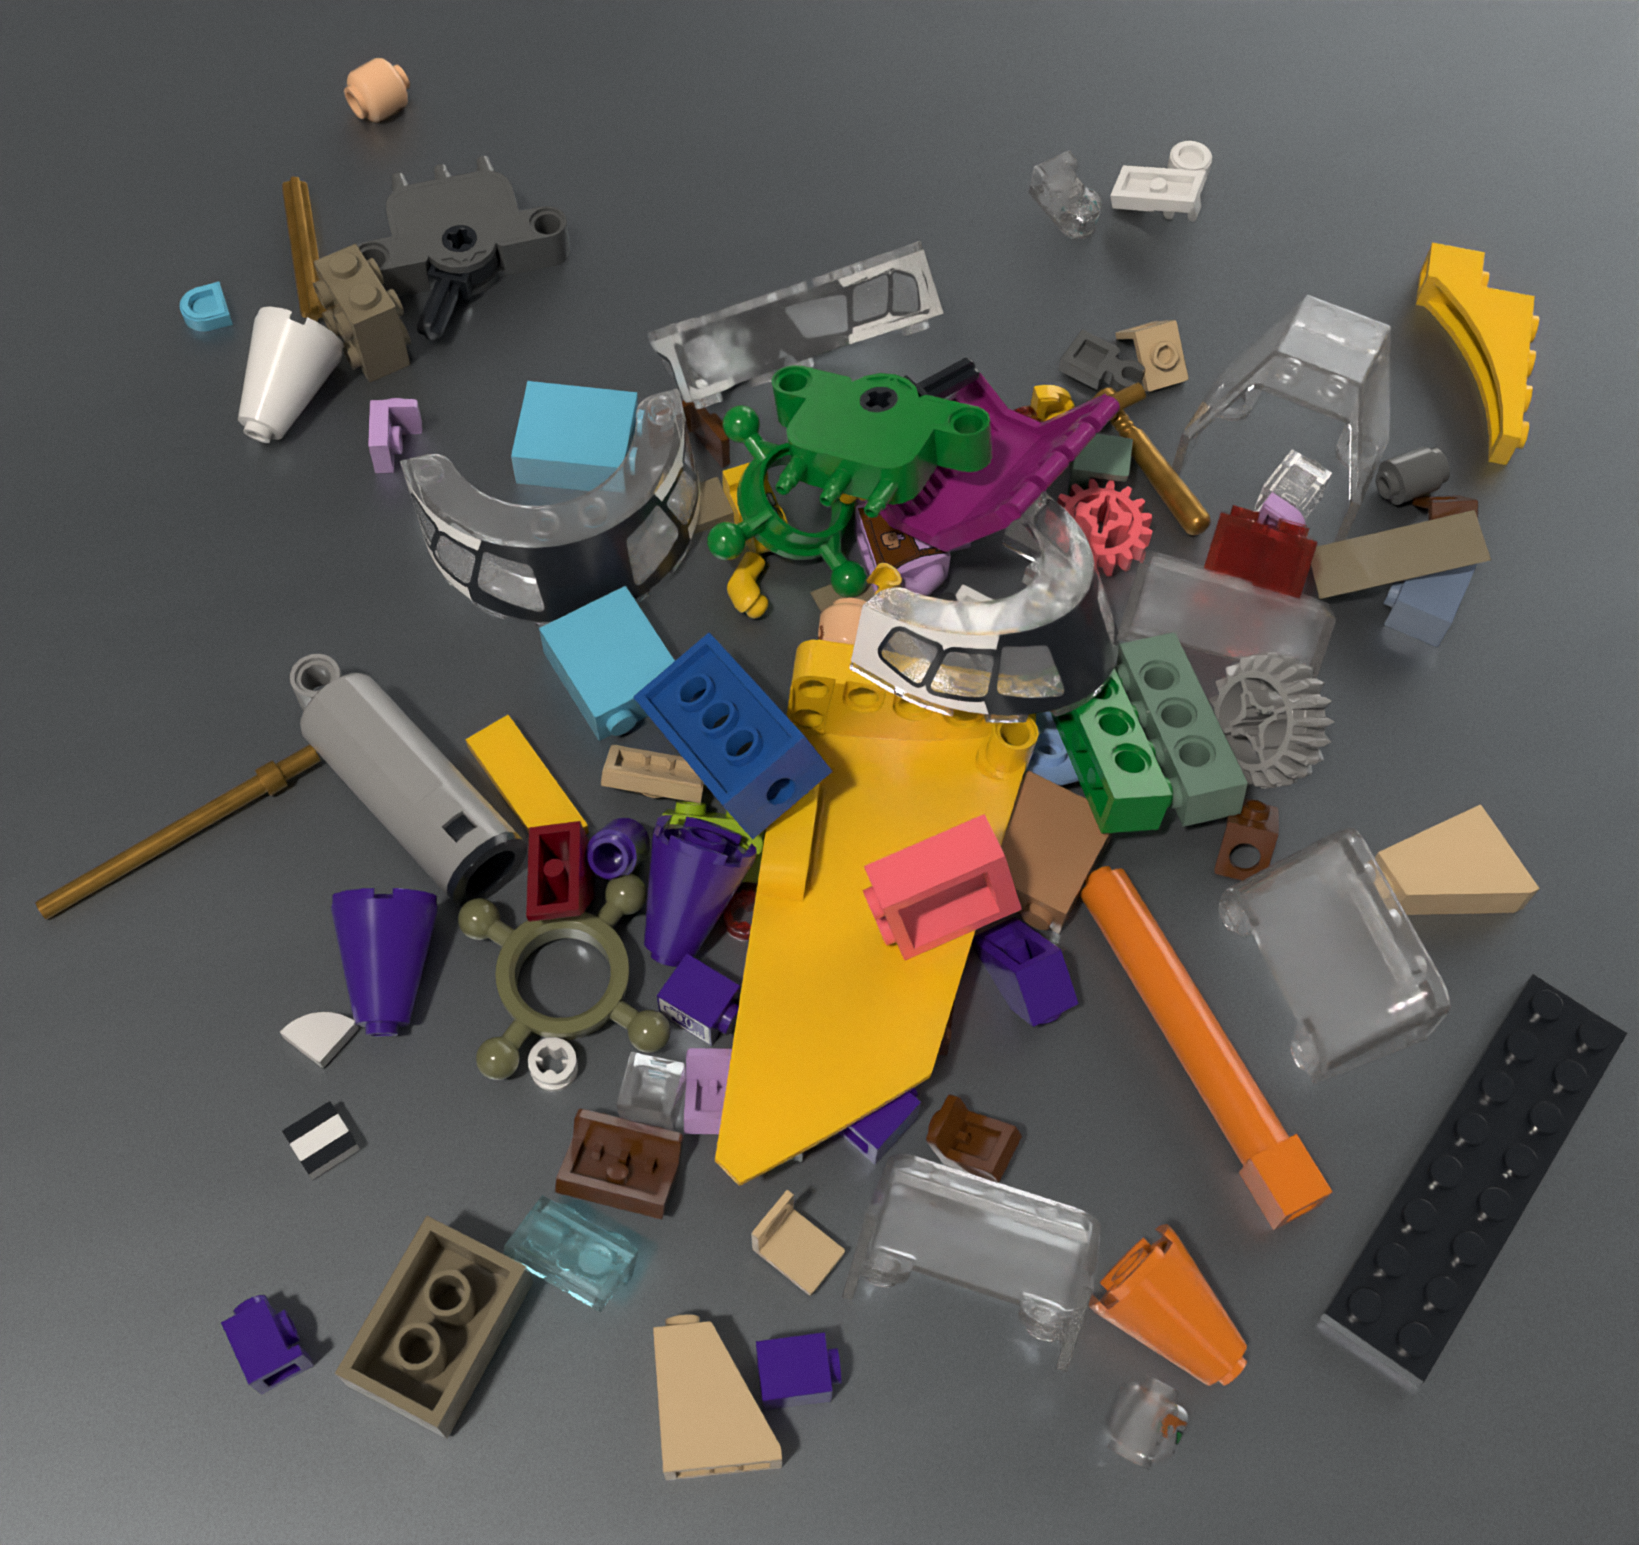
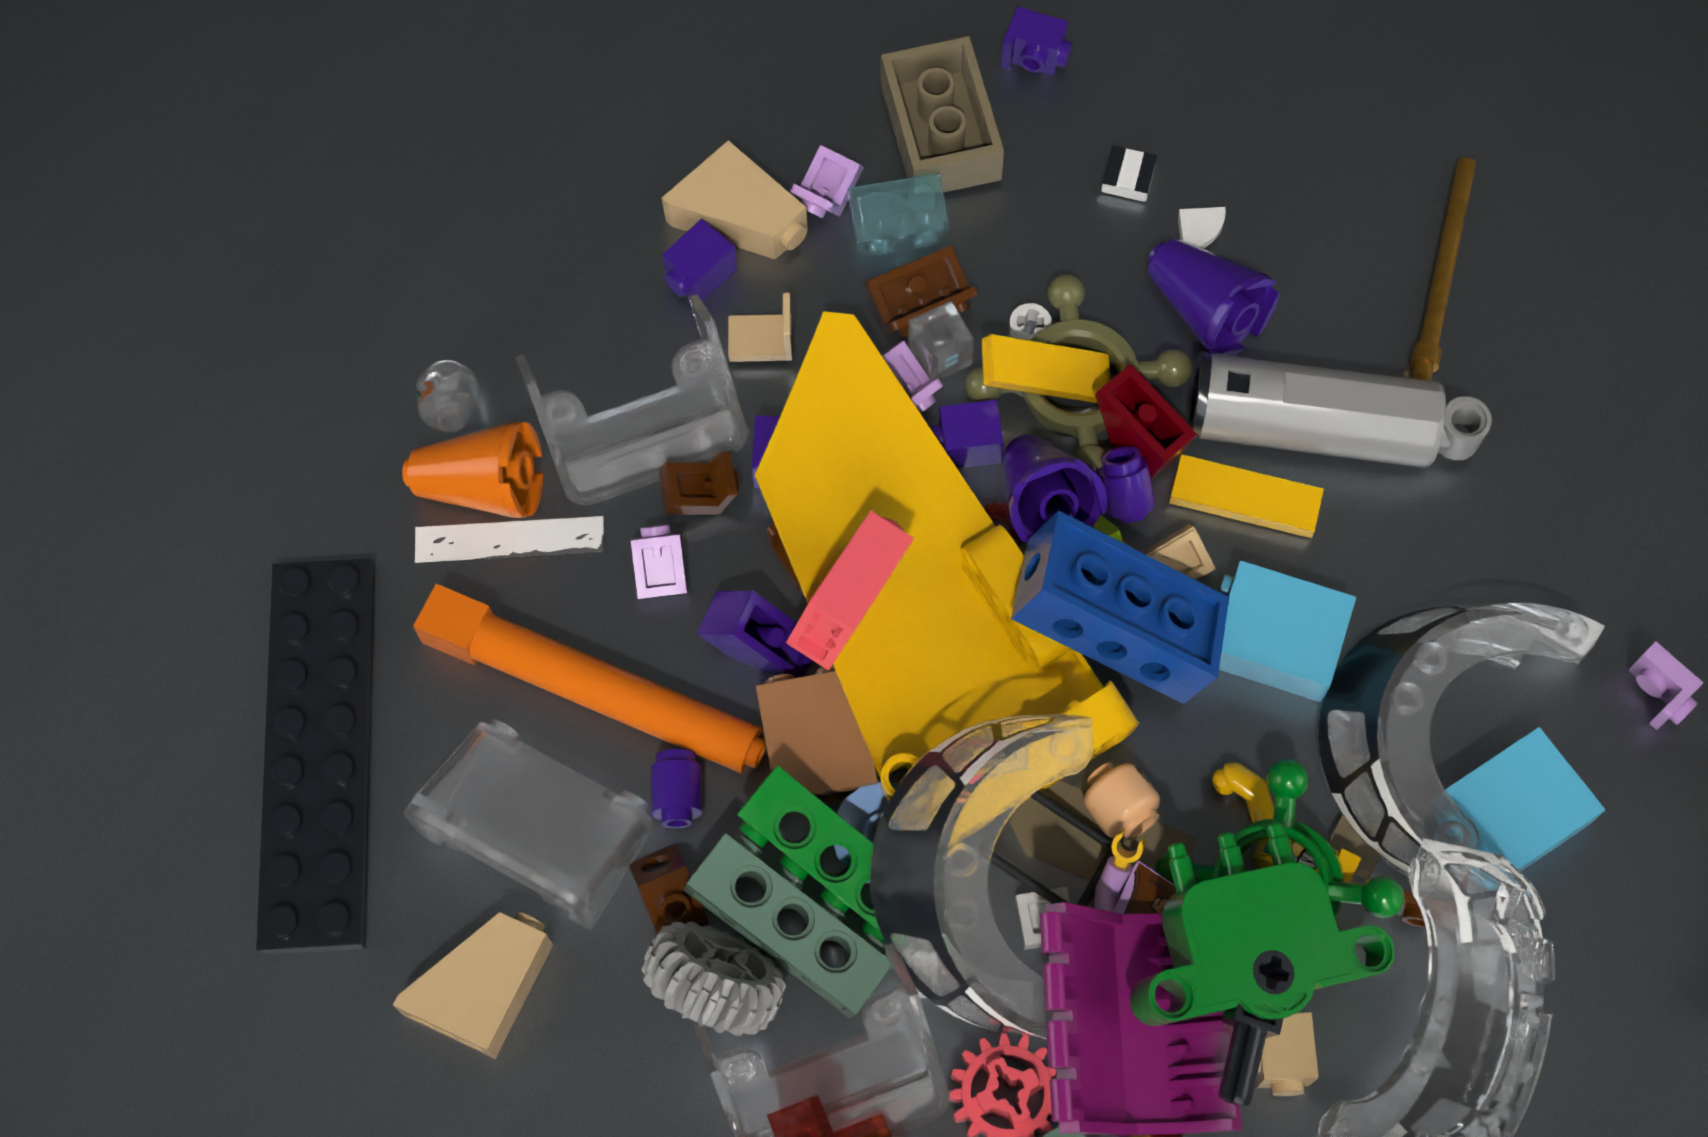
camera: 145 degrees right, 5 degrees up
none -> white sticker [415,516,604,563]
none -> lavender bracket [630,524,687,599]
none -> dark purple brick [651,749,702,828]
none -> lavender bracket [790,145,864,219]
none -> yellow tile [982,334,1110,403]

